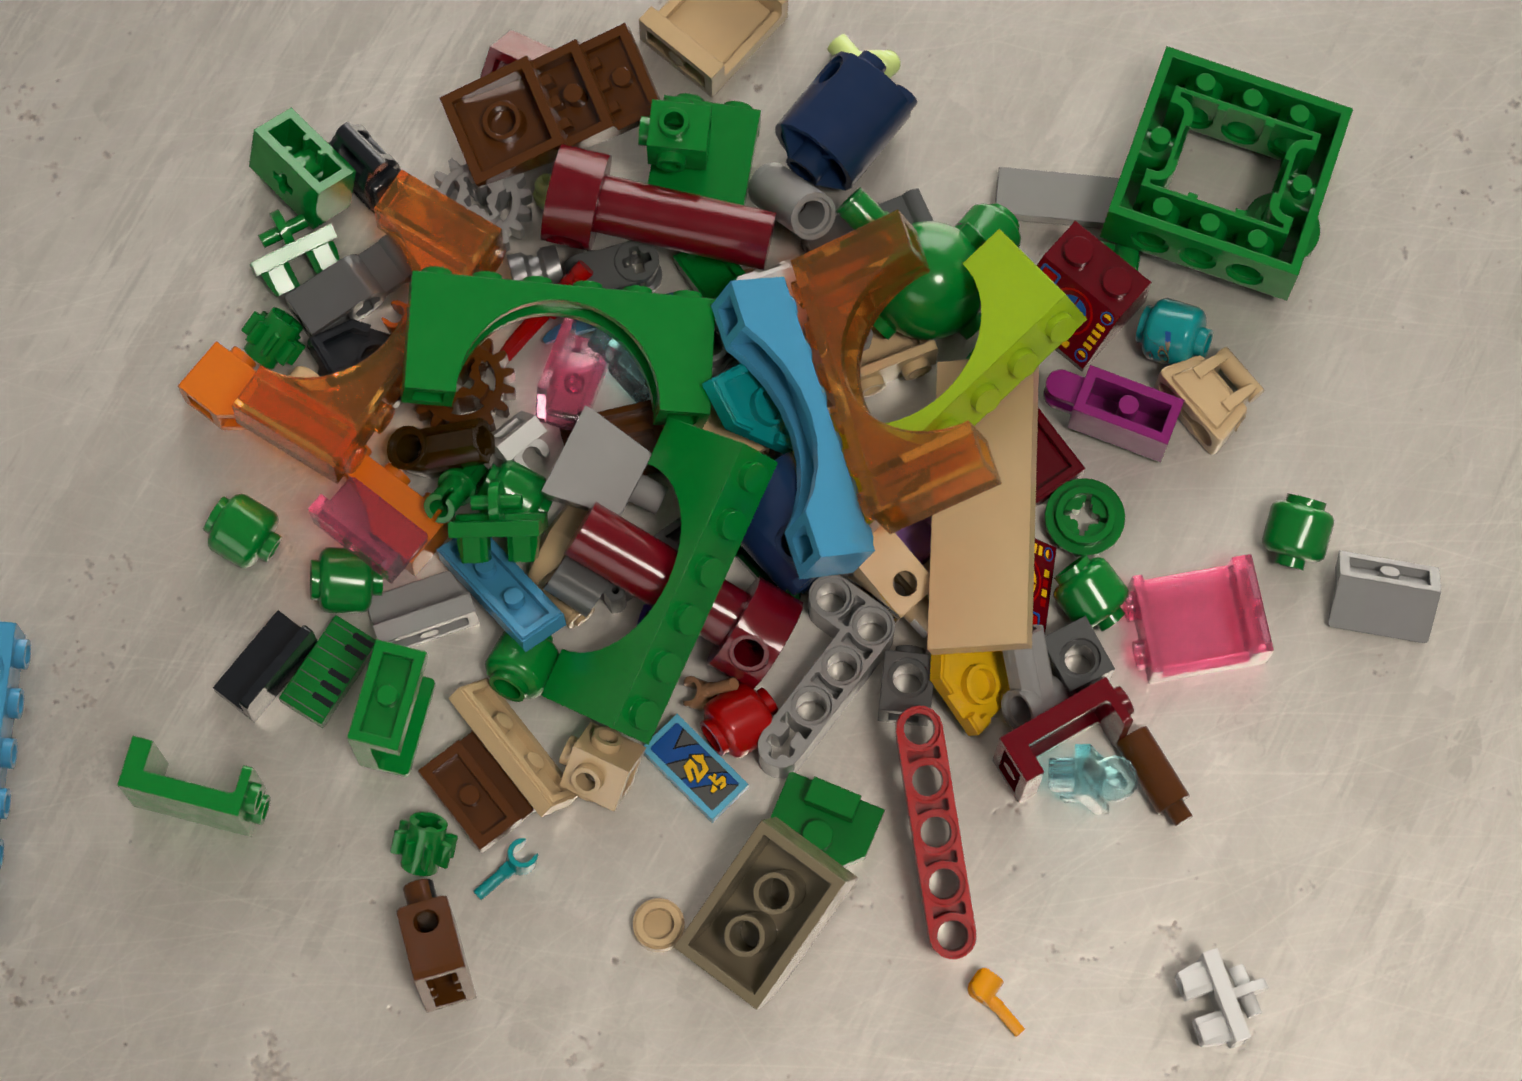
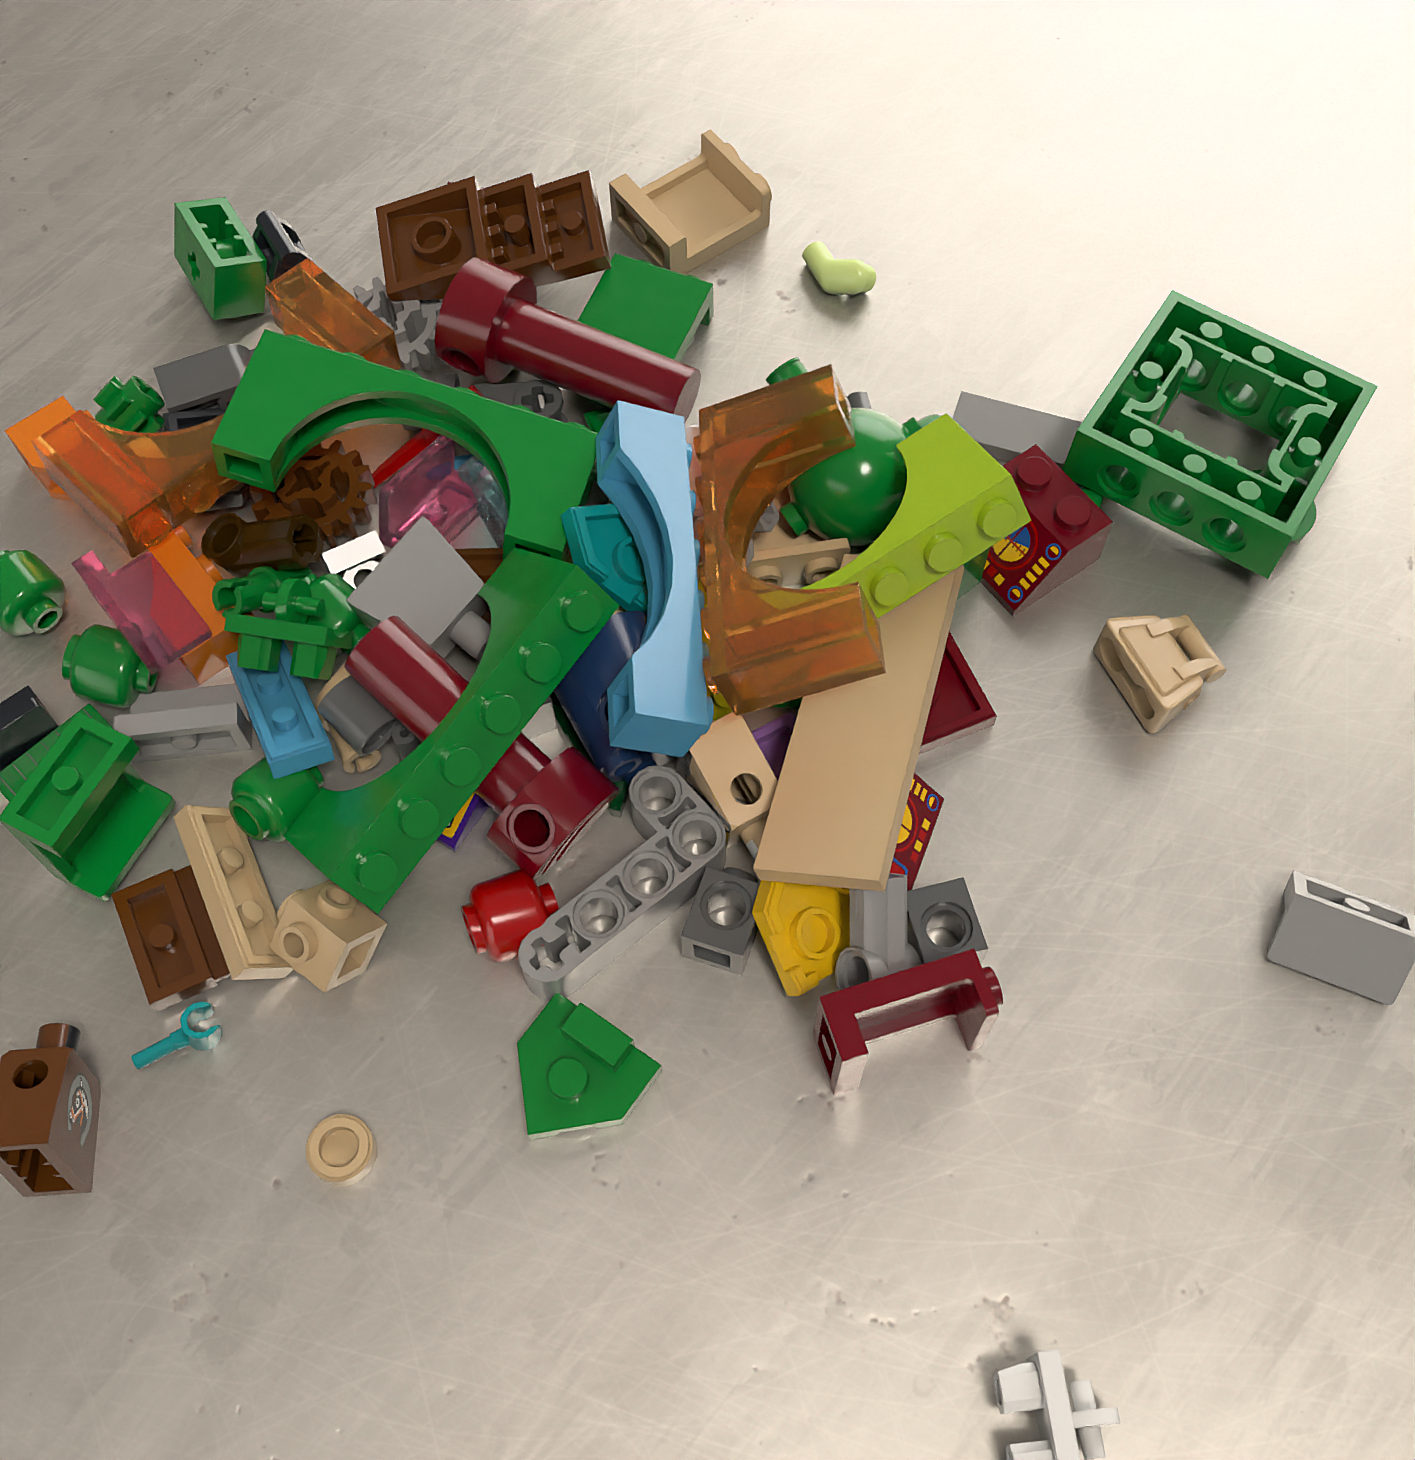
camera: 15 degrees right, 10 degrees down
hips [250,209,340,298] -> none
green gear [390,812,458,876] -> none
green brick [638,96,712,172] -> none
tile [644,714,749,823] -> none
dark tan brick [674,817,858,1010] -> none
medium nougat hand [683,676,739,711] -> none
light grey pin [748,163,836,240] -> none
dark blue cylinder [775,50,917,191] -> none
red beam [895,706,976,959] -> none
light orange hand [968,968,1025,1037] -> none
magenta brick [1043,365,1185,463] -> none
green gear [1045,478,1125,558] -> none
clear light blue hips [1048,744,1138,815] -> none
green head [1053,554,1129,632] -> none
reddish brown cylinder [1115,726,1193,827] -> none
clear pink panel [1122,554,1274,684] -> none
teal head [1136,298,1213,366] -> none
green head [1262,493,1334,570] -> none

